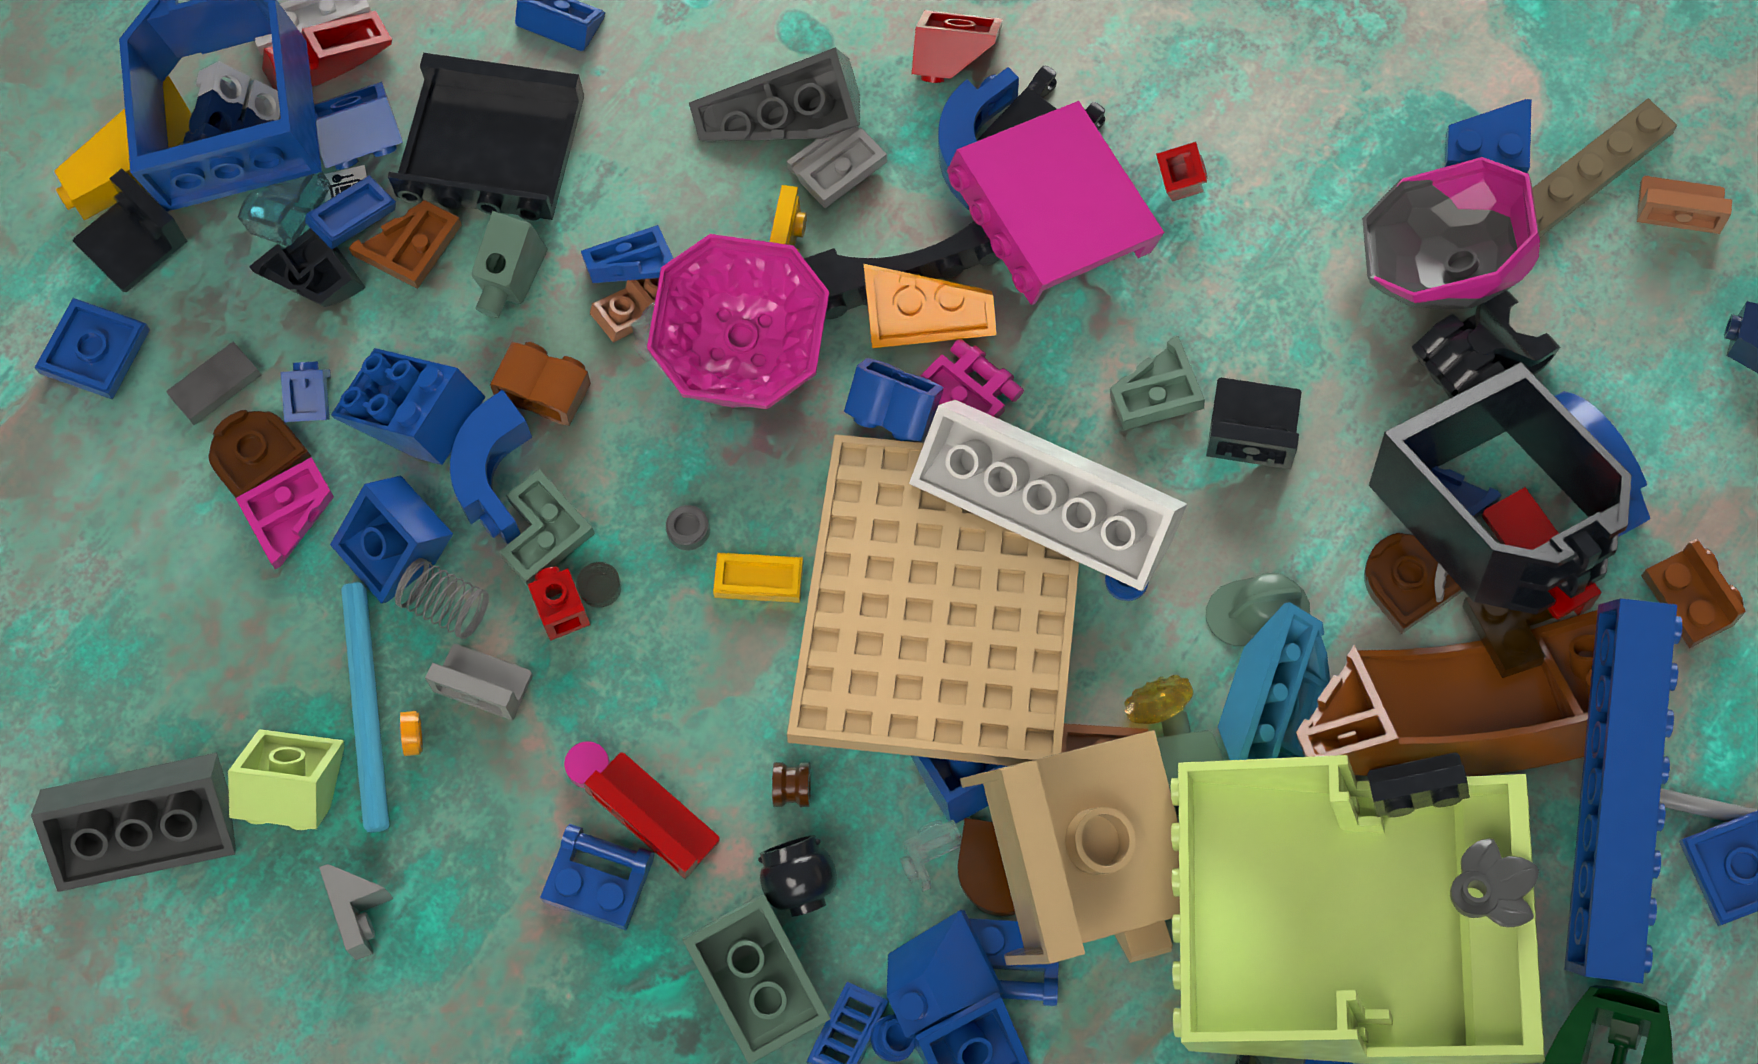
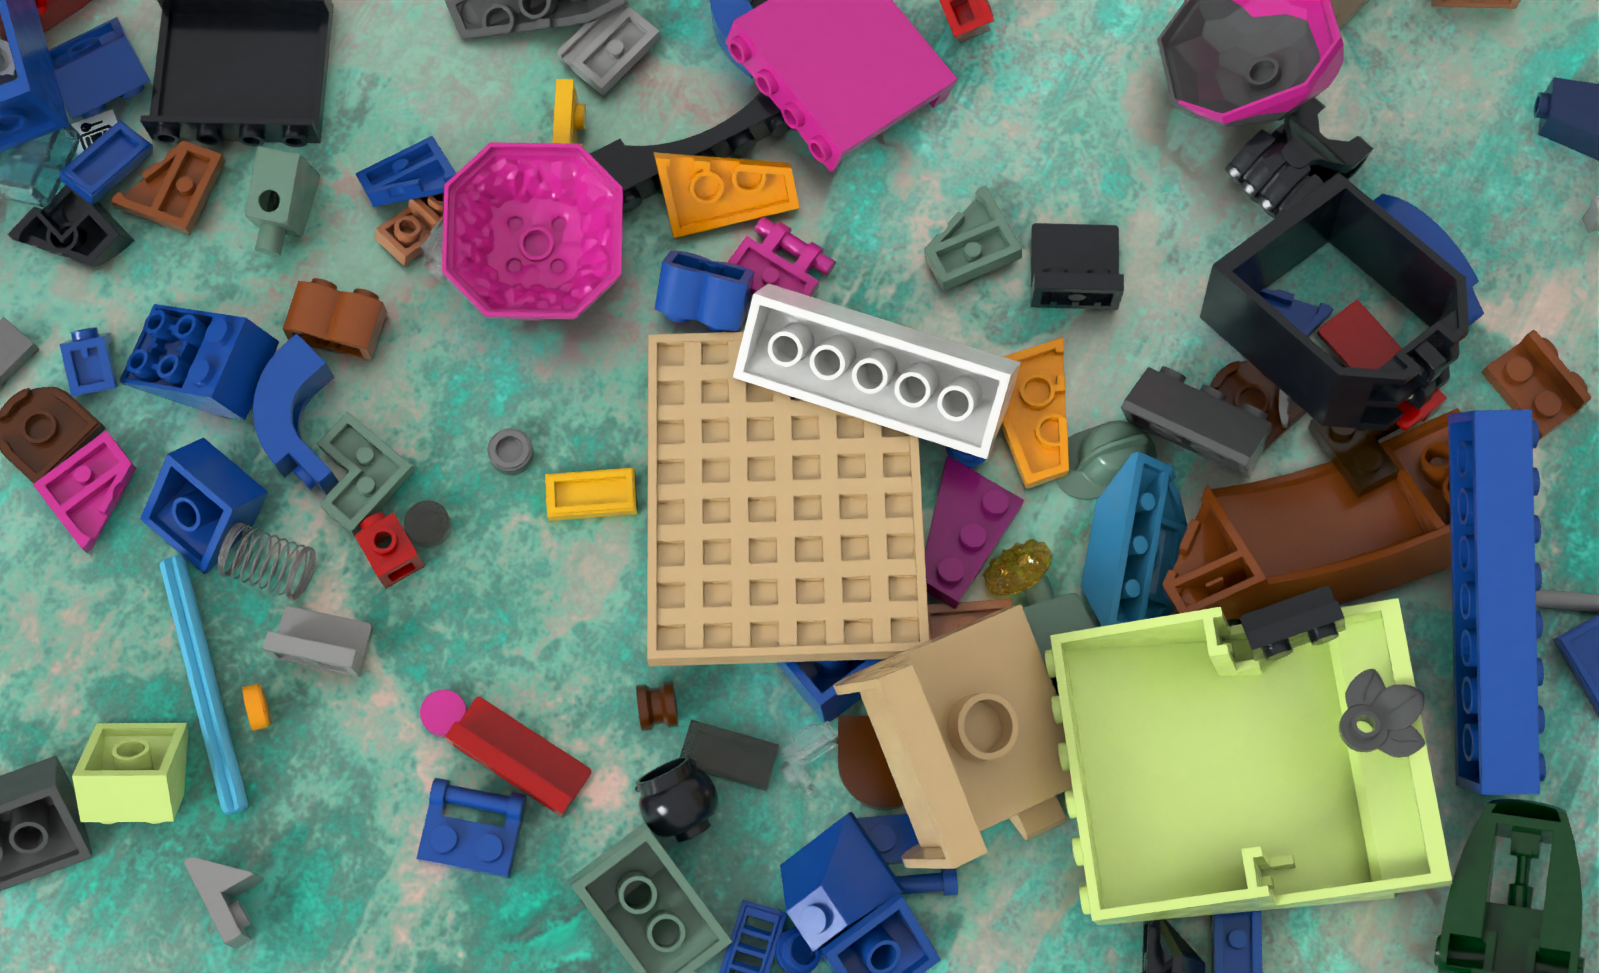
camera: 10 degrees left, 5 degrees up
none -> clear smoke tile [680,720,780,791]
none -> magenta wing [925,455,1024,609]
none -> light orange wing [1001,337,1069,489]
none -> dark grey slope [1121,366,1273,478]

